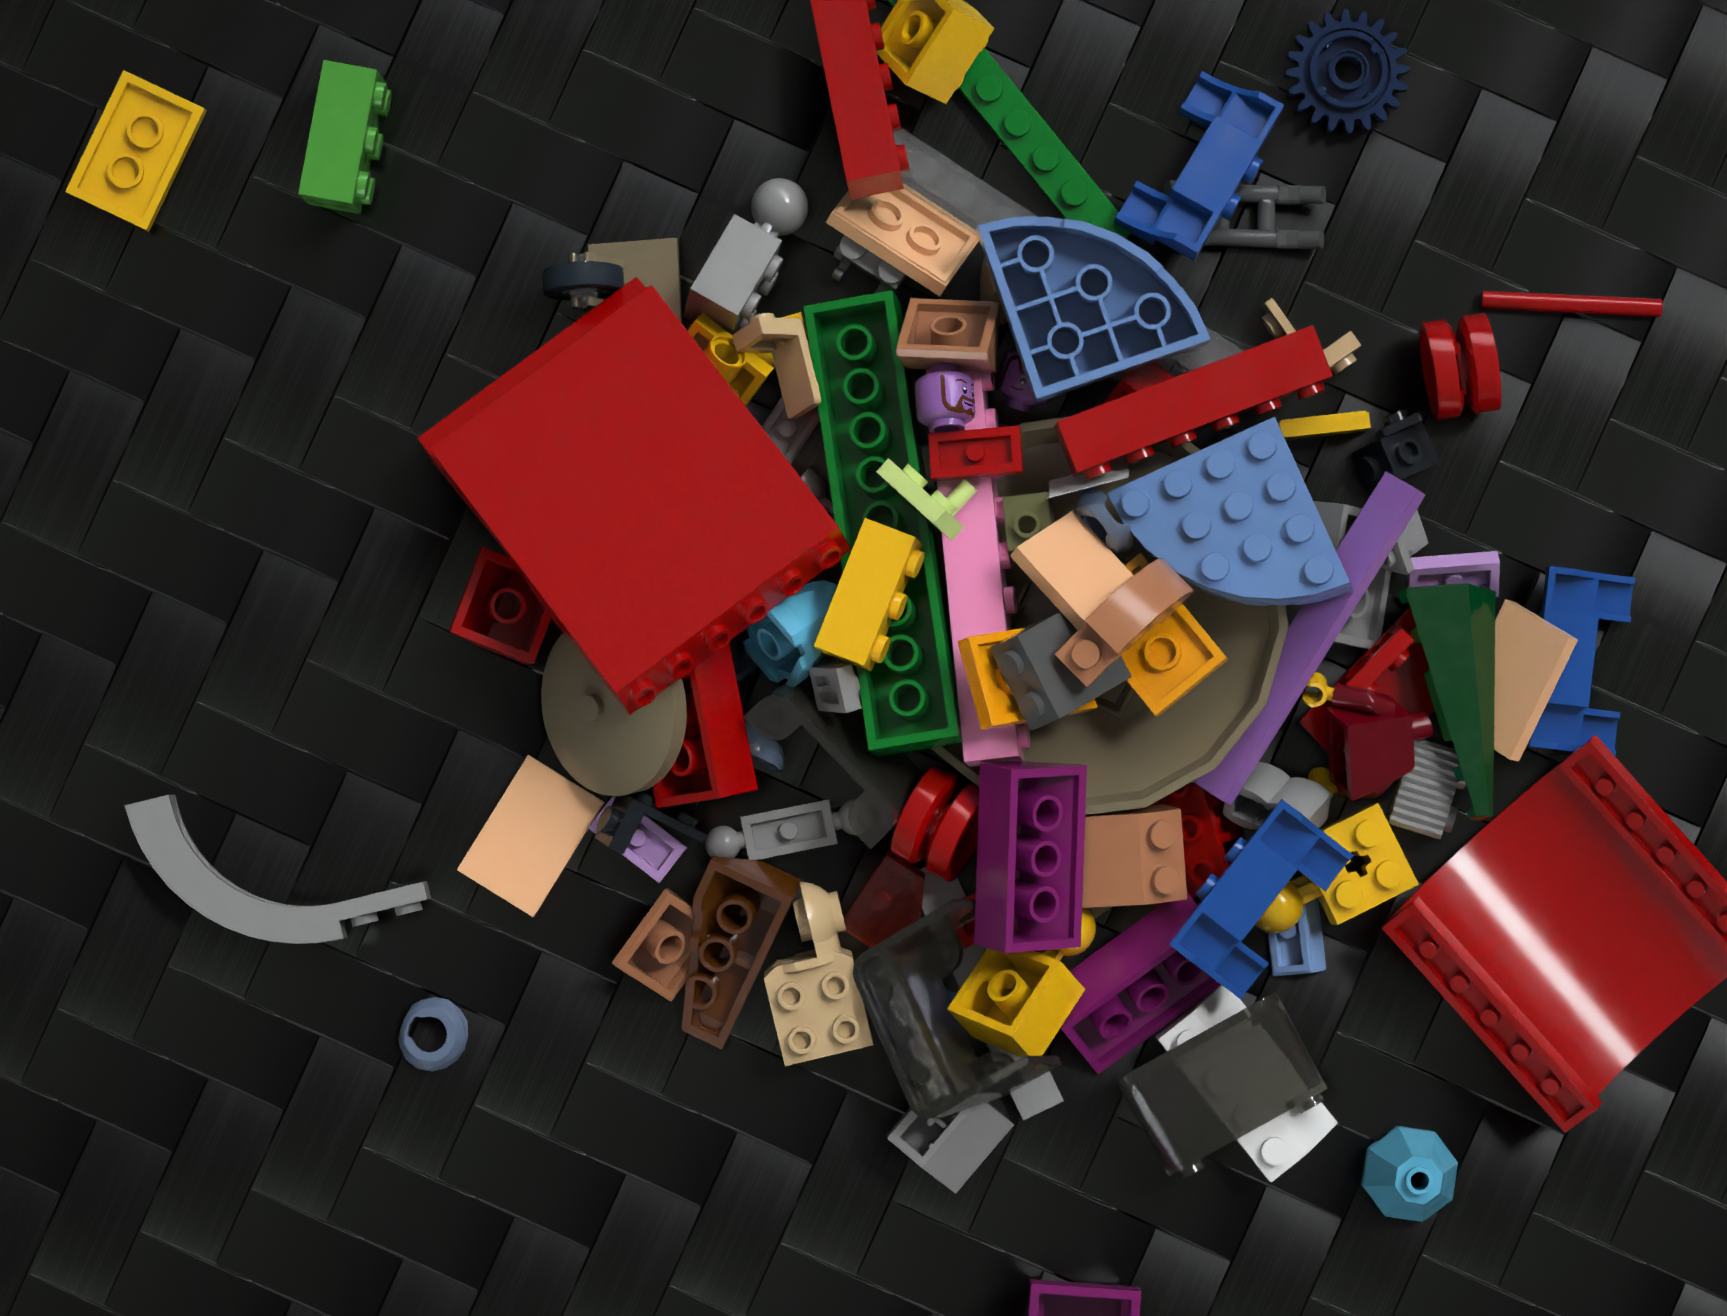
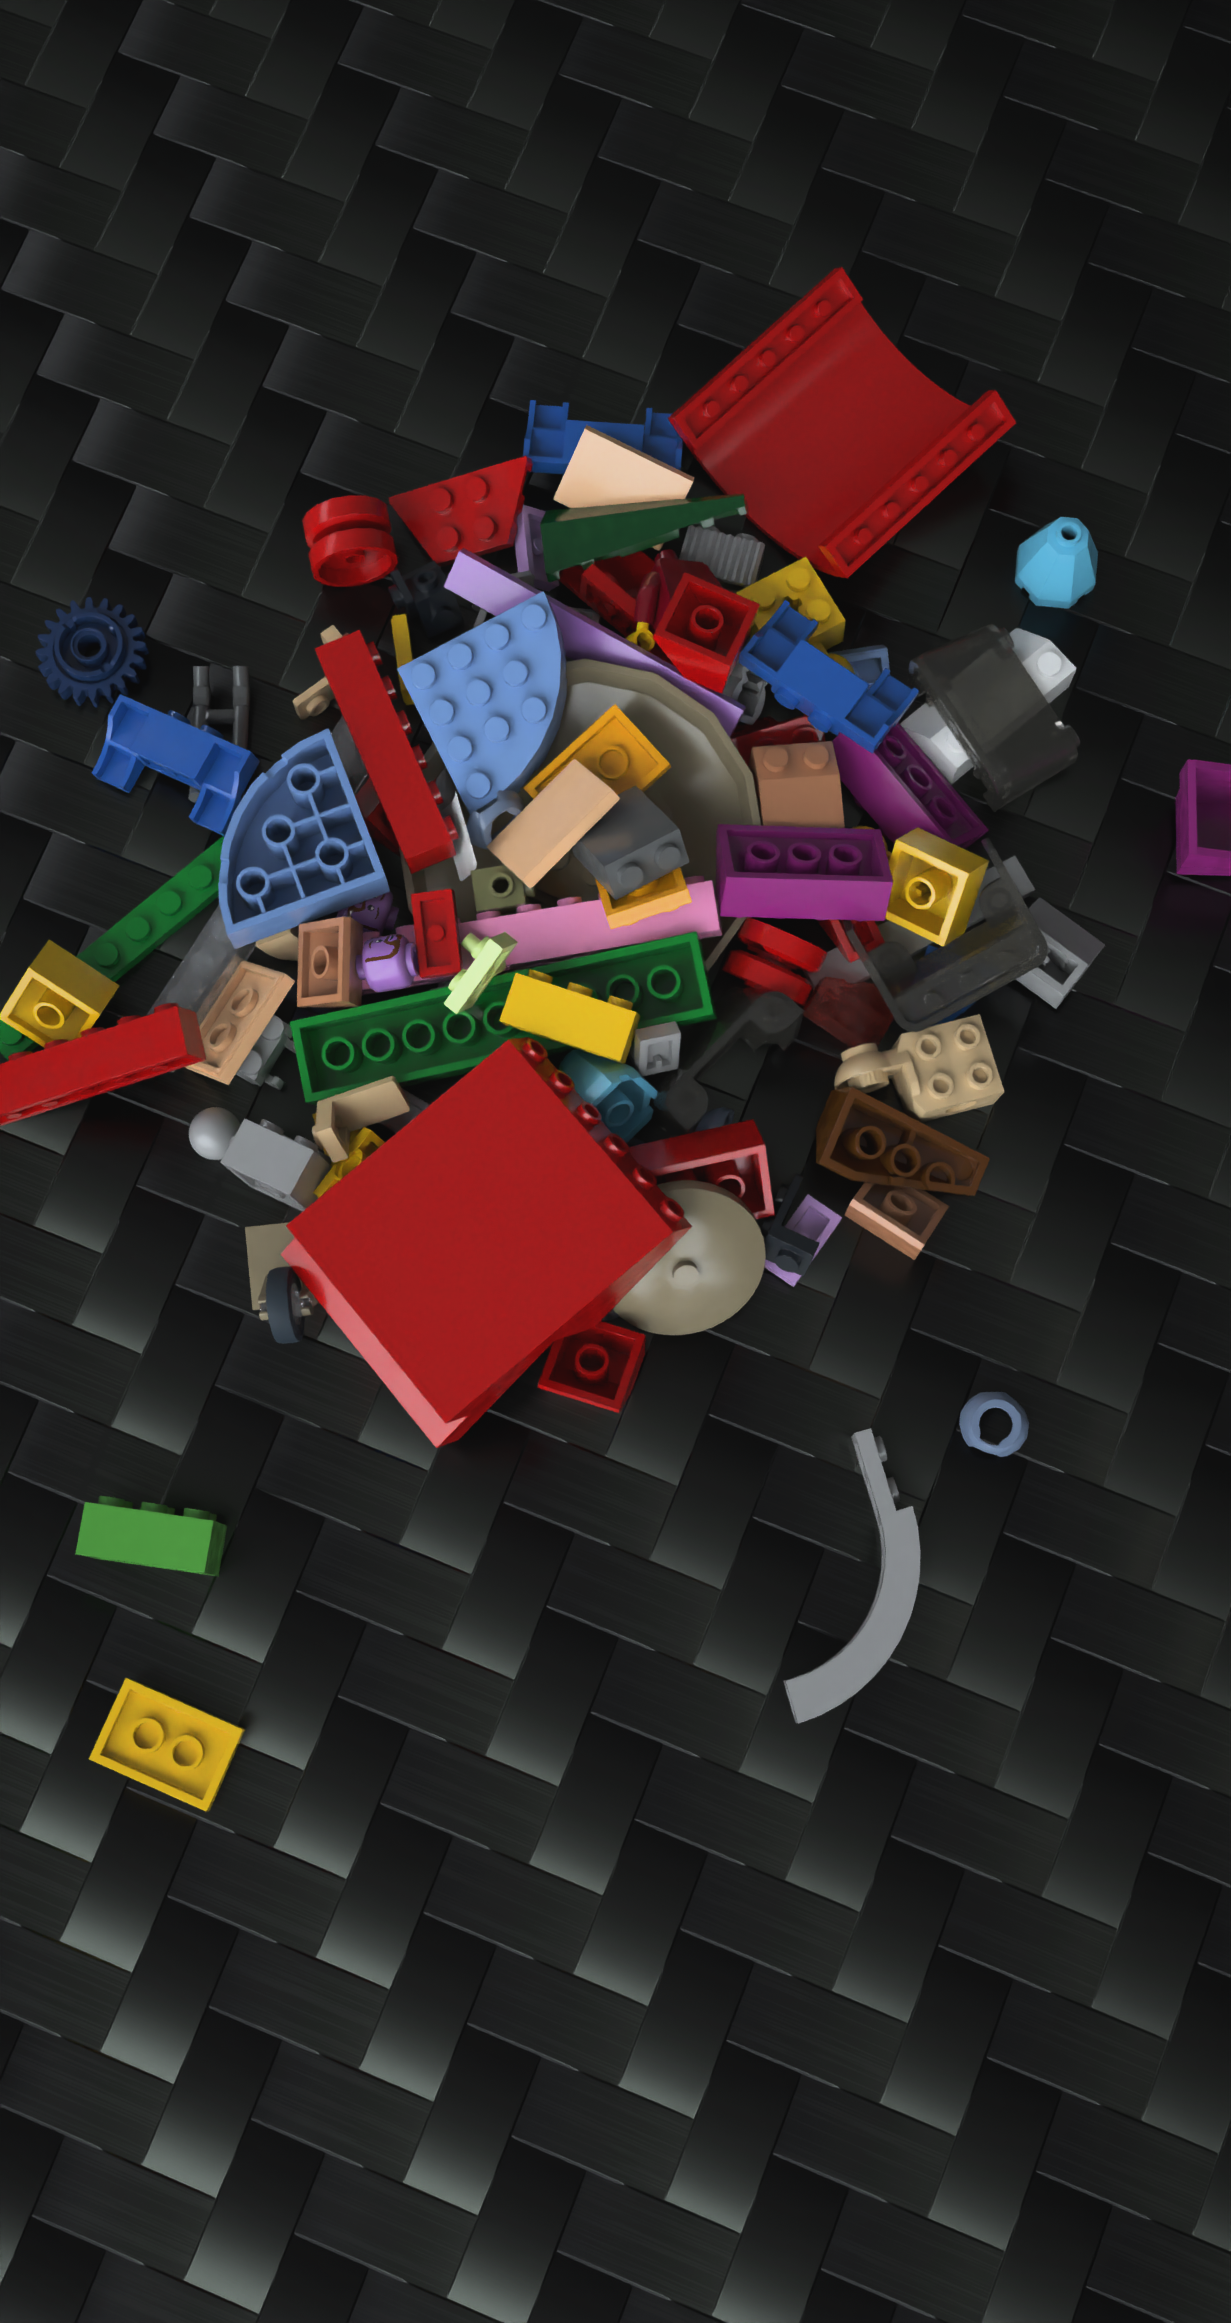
camera: 95 degrees left, 10 degrees down
light nougat tile [457,755,605,917] -> none
light grey plate [705,799,874,860] -> none
nougat arch [1055,558,1194,688] -> none
red bar [1480,291,1663,317] -> none
none -> red wing [388,456,533,567]
none -> red slope [653,572,760,694]

